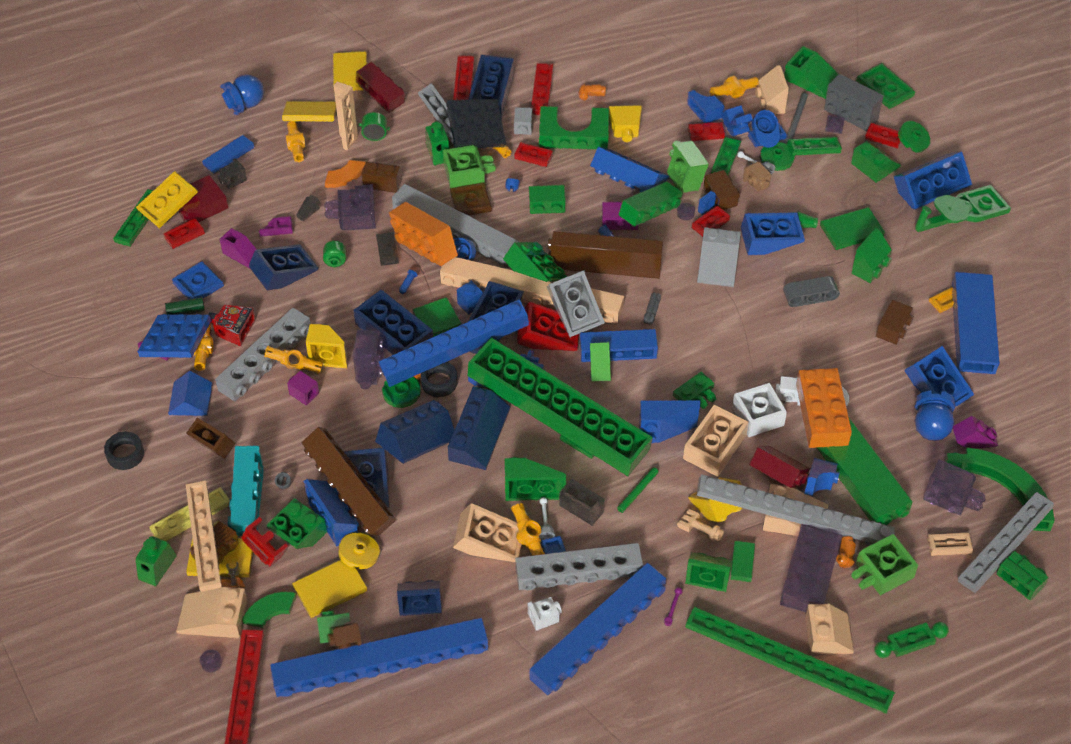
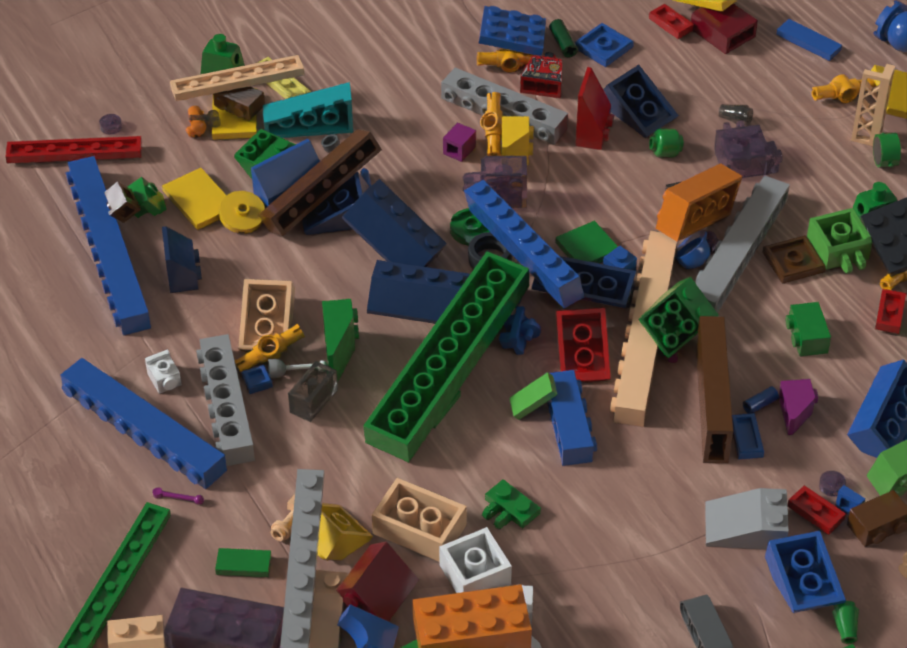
camera: 85 degrees right, 5 degrees down
black tyre [104,431,144,470] -> none
blue slope [168,371,213,416] -> none
light nougat slope [176,587,248,638] -> none
reddish brown brick [186,417,236,459] -> none
clear smoke brick [217,158,247,189] -> none
magenta slope [220,228,257,269] -> none
red window [241,517,288,567] -> none
green tile [242,592,297,628] -> none
magenta tile [259,216,293,237] -> none
orange tile [325,160,365,188] -> none
dark blue brick [353,290,433,355] -> none
reddish brown brick [362,161,401,193] -> none
blue piece [399,270,418,294] -> none
blue hinge [505,178,520,192] -> none
light grey slope [546,271,605,337] -> none
green piece [617,467,659,513] -> none
green brick [618,182,683,226] -> none
blue slope [639,401,700,444] -> none
dark grey axle [644,292,661,325] -> none
green slope [685,552,732,592] -> none
none -> red slope [576,67,614,150]

